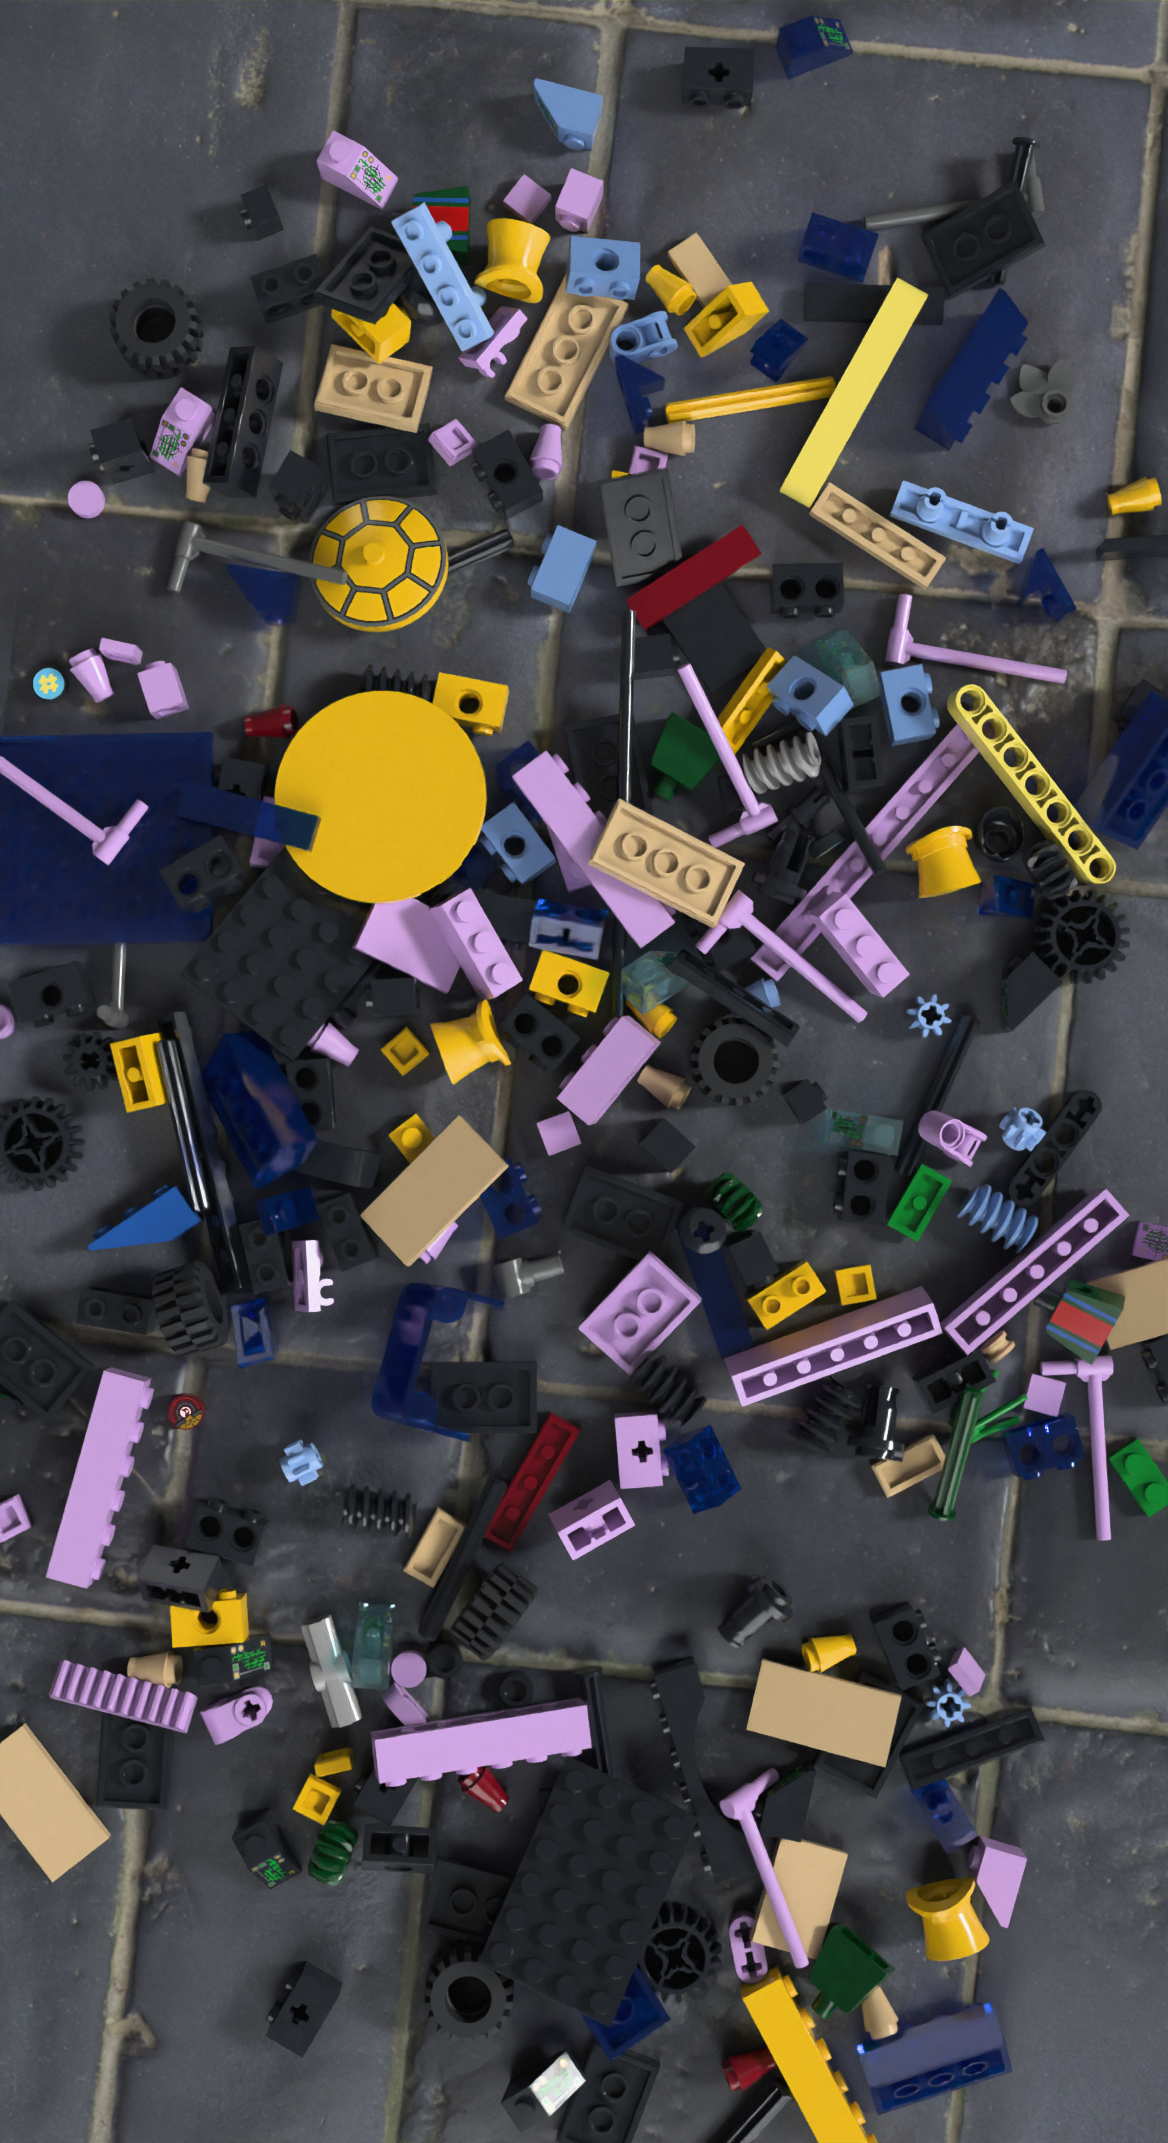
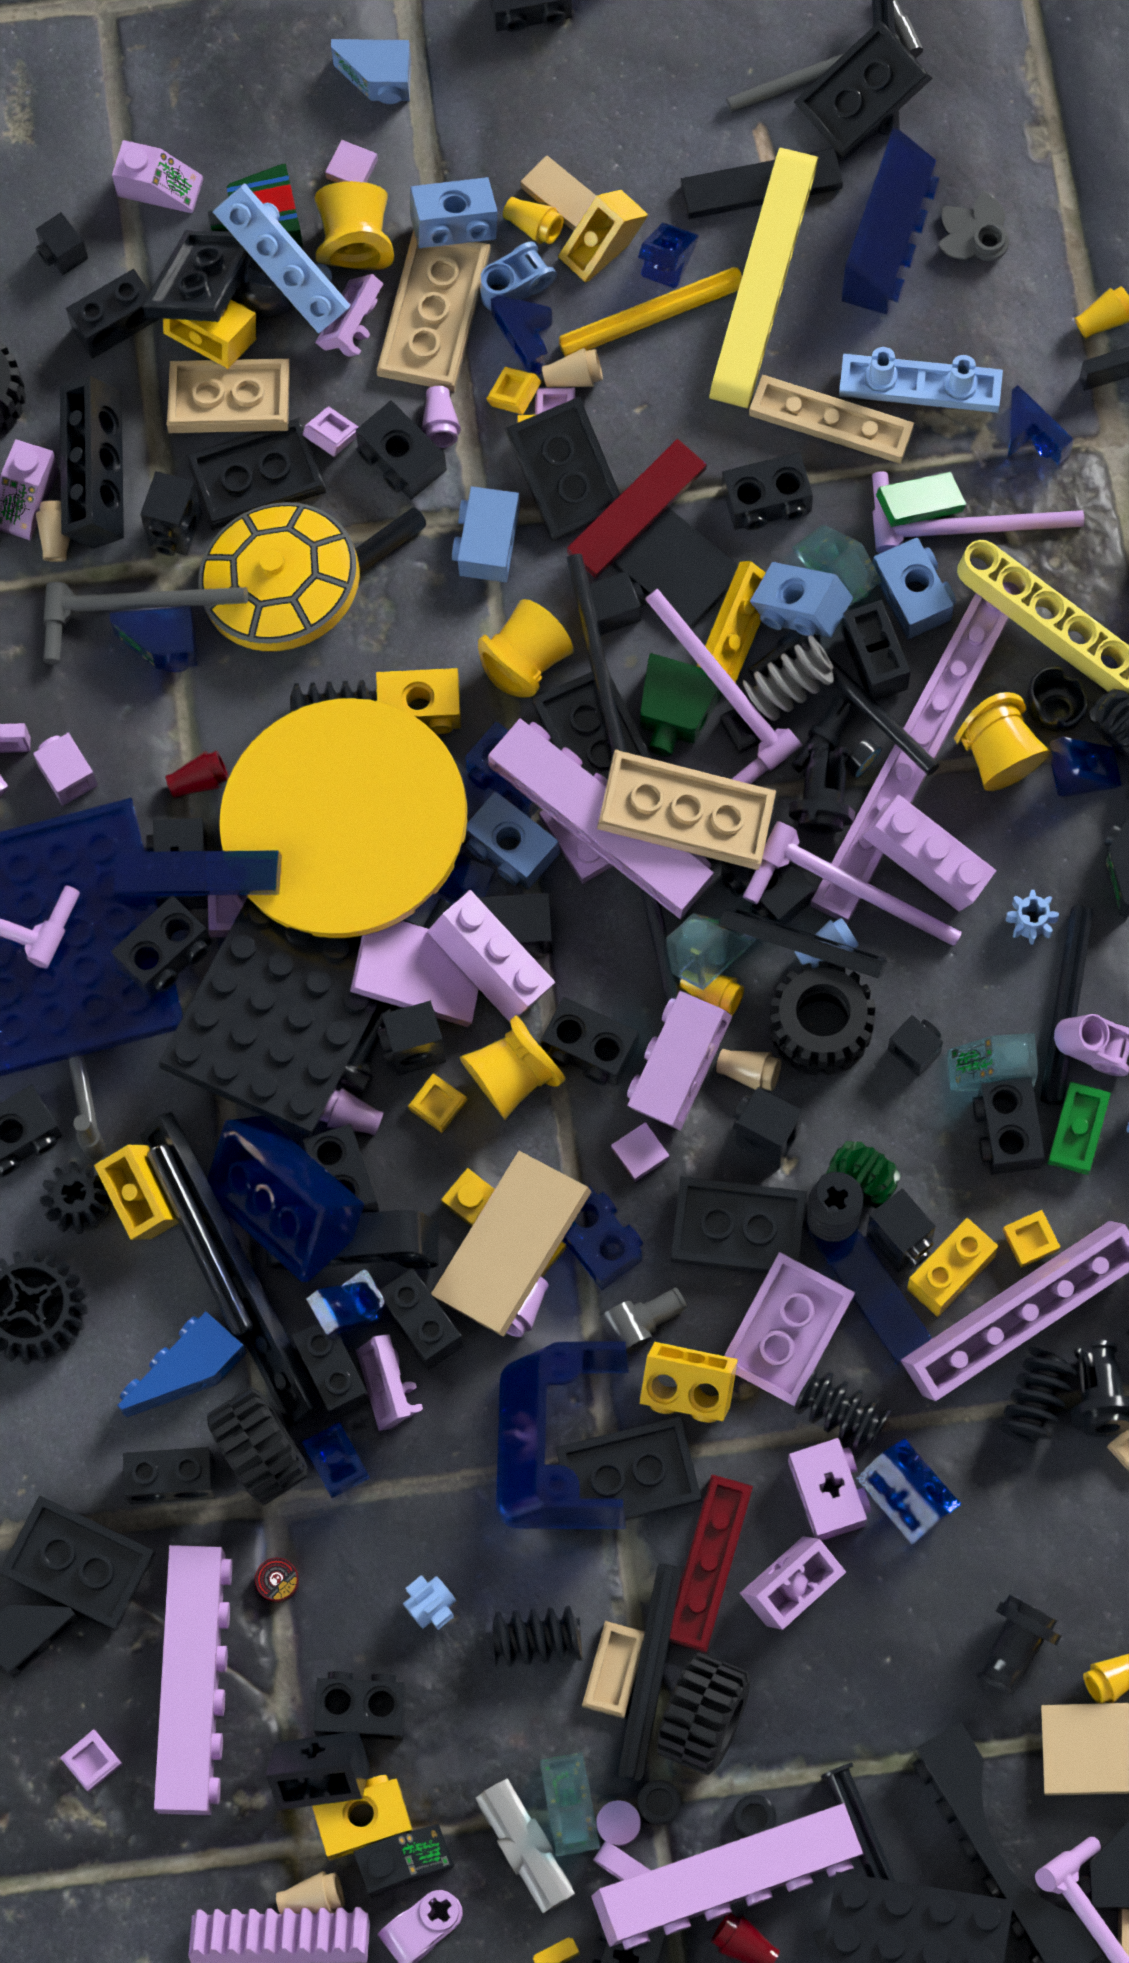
camera: 10 degrees left, 15 degrees down
clear blue brick [528,899,608,960] -> none
yellow brick [529,949,609,1018] -> none
lavender brick [555,168,603,233] -> none
clear blue brick [798,212,879,283] -> none
none -> yellow hat [478,599,573,698]
none -> yellow tile [486,367,542,415]
none -> yellow brick [639,1342,738,1423]
none -> tile [876,472,966,527]

